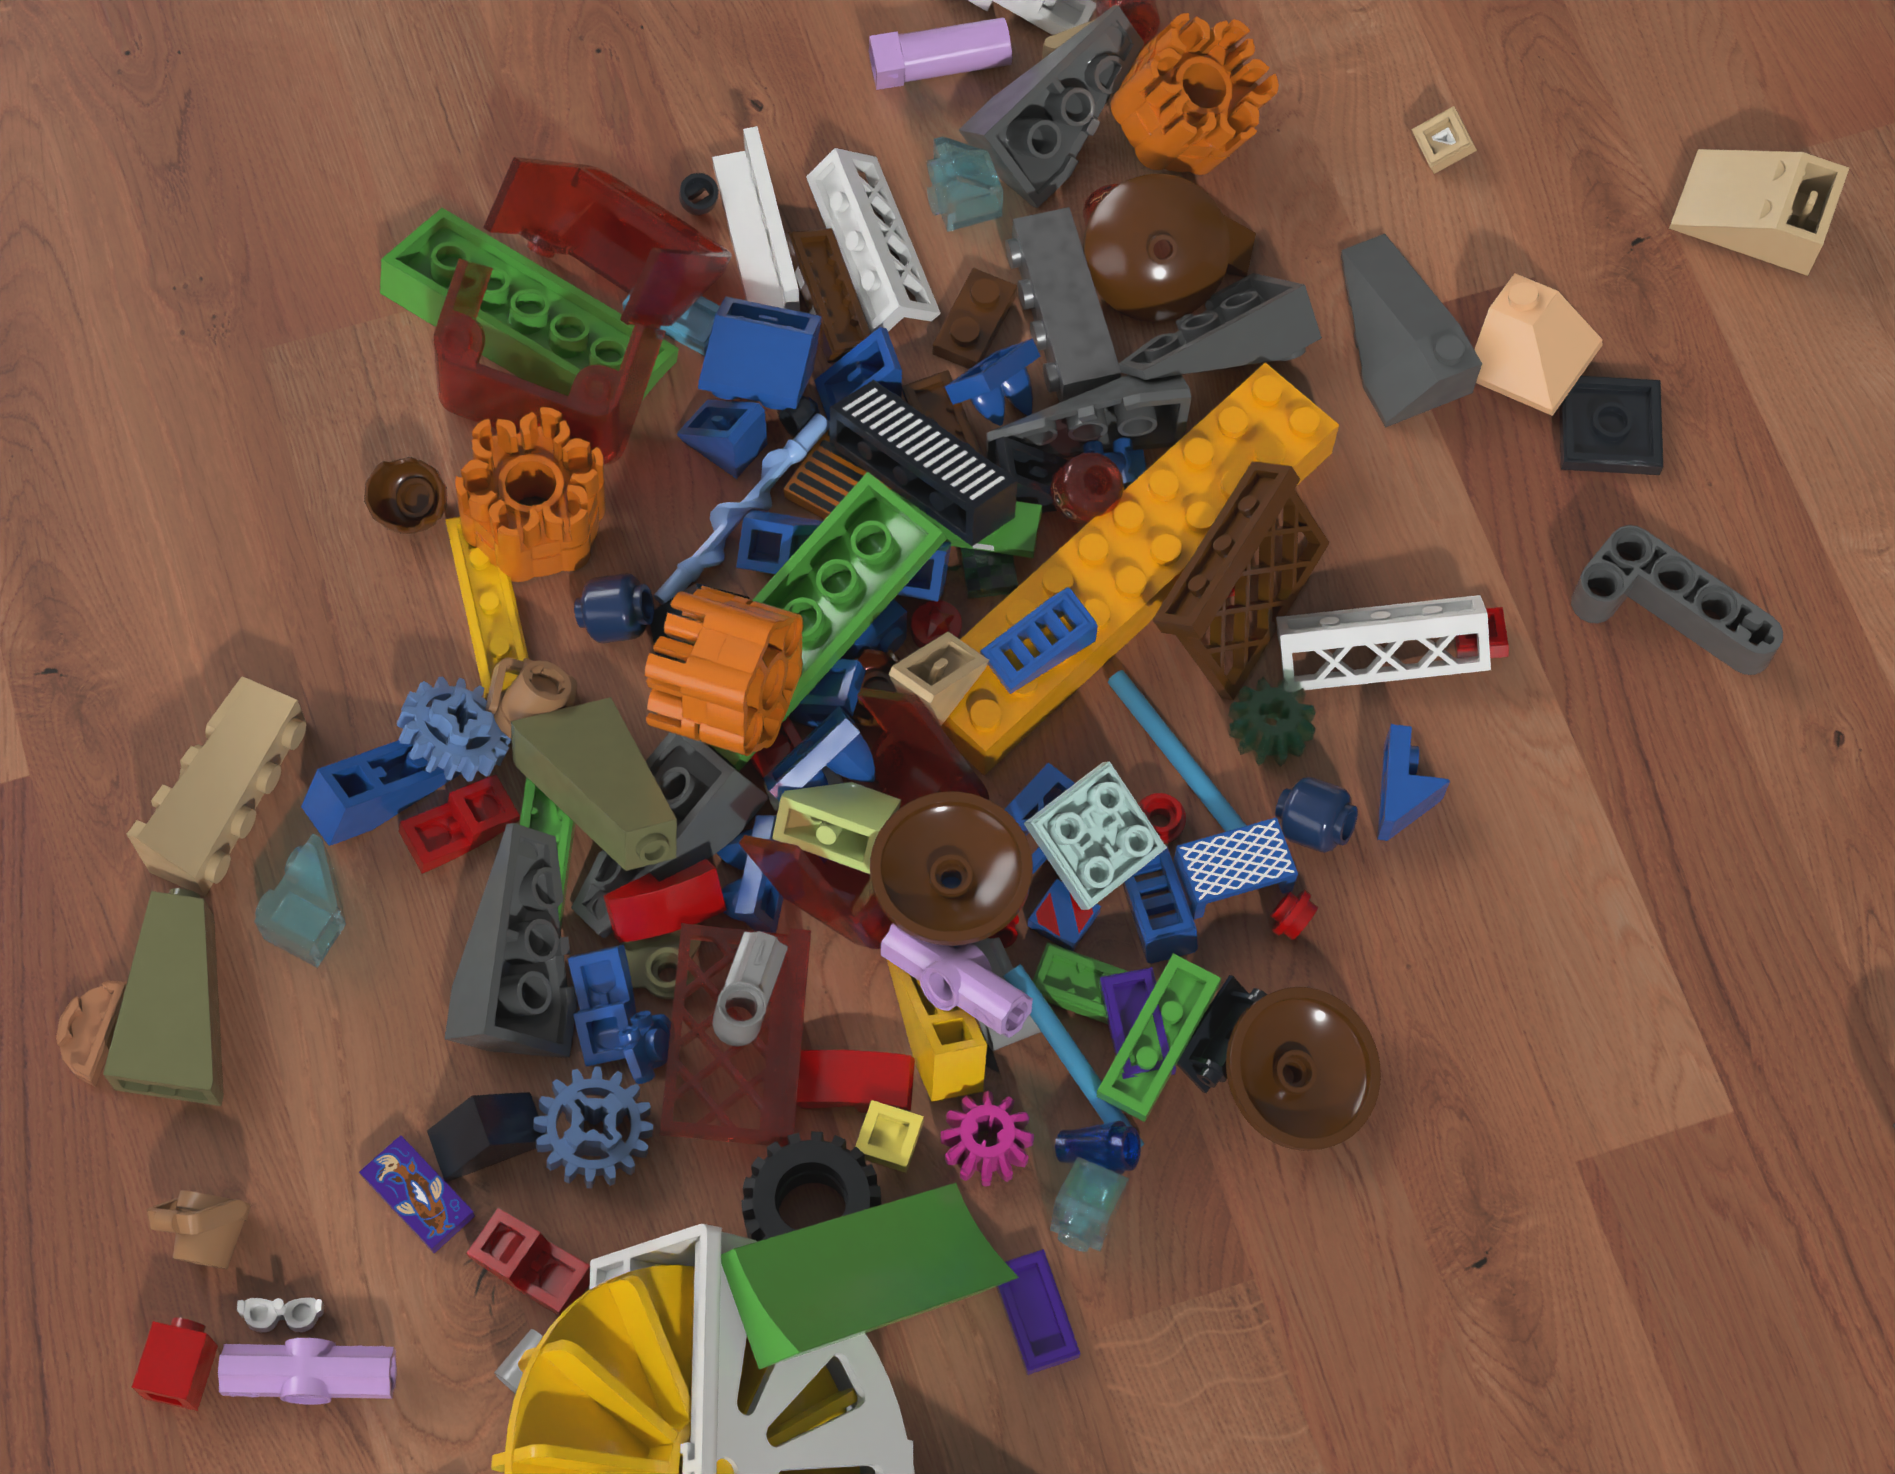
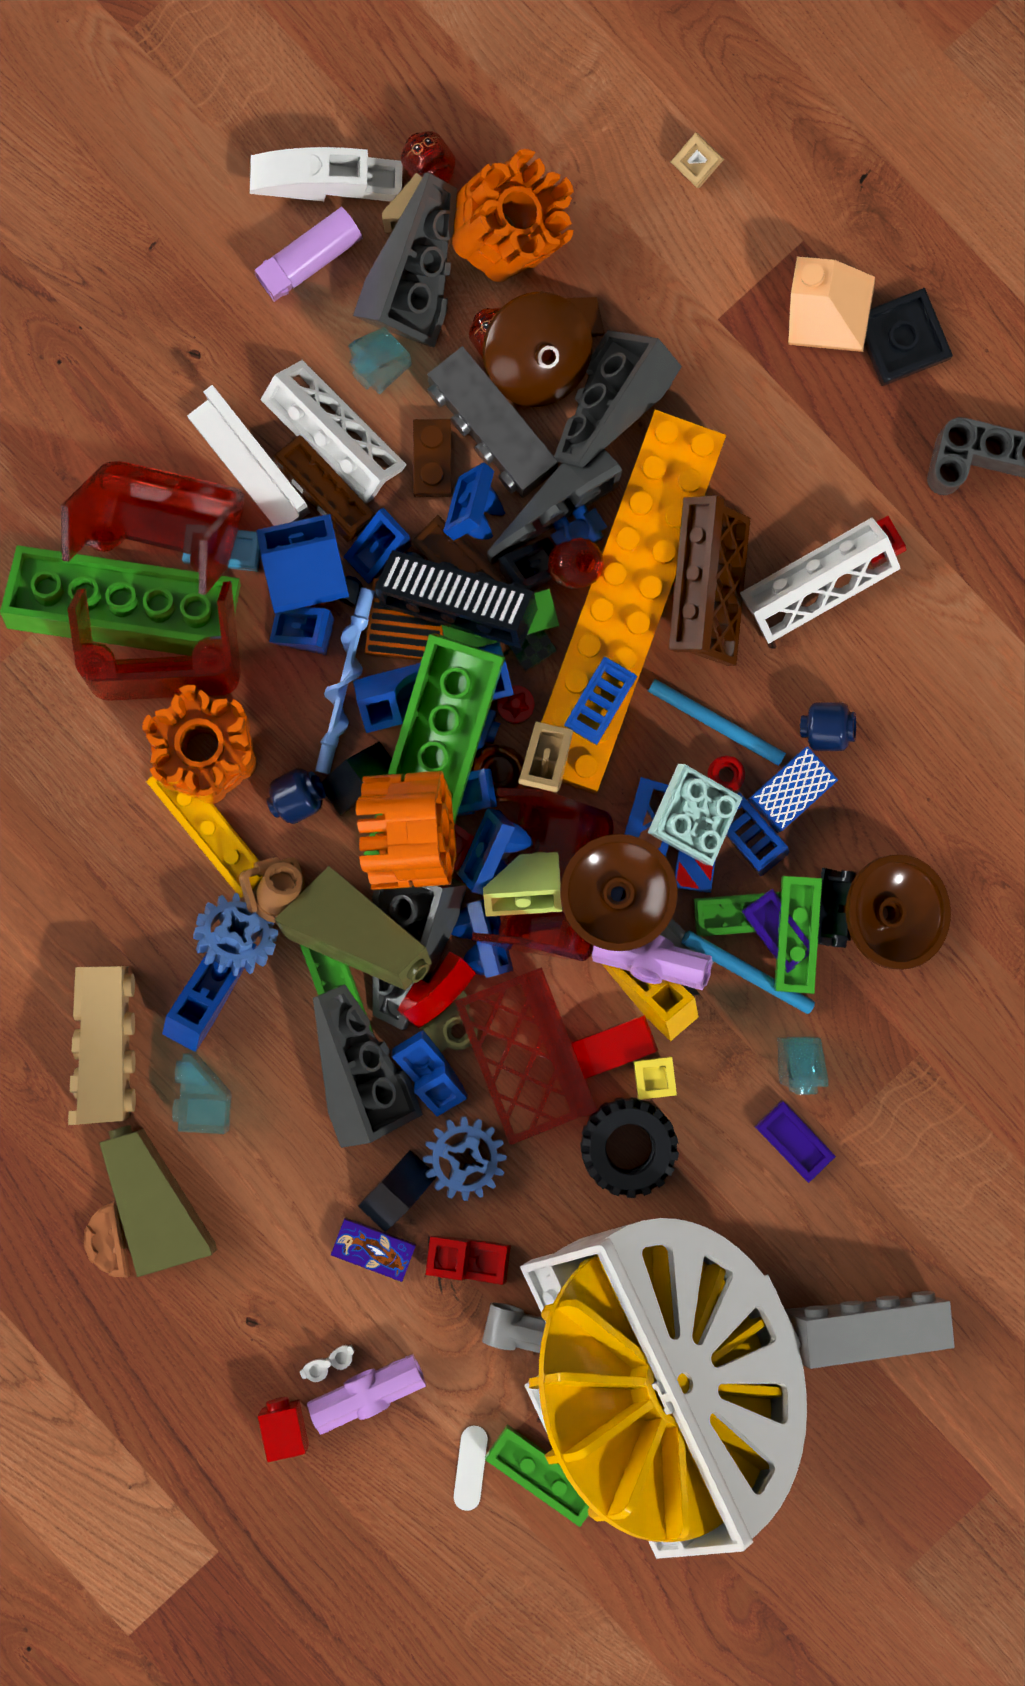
camera: 25 degrees left, 20 degrees up
medium nougat piece [147,1190,251,1269] -> none
reddish brown hair [364,457,447,534] -> none
red slope [398,774,520,874] -> none
blue piece [618,1011,675,1084] -> none
black hinge [679,173,719,216] -> none
light grey piece [712,931,788,1047] -> none
bright green arch [721,1183,1019,1370] -> none
dark pink gear [940,1090,1034,1187] -> none
clear blue cone [1055,1121,1141,1176] -> none
clear green gear [1228,676,1316,767] -> none
red plate [1270,889,1318,940] -> none
dark grey wedge [1341,234,1482,428] -> none
blue slope [1377,724,1450,841] -> none
tan slope [1669,149,1849,276] -> none

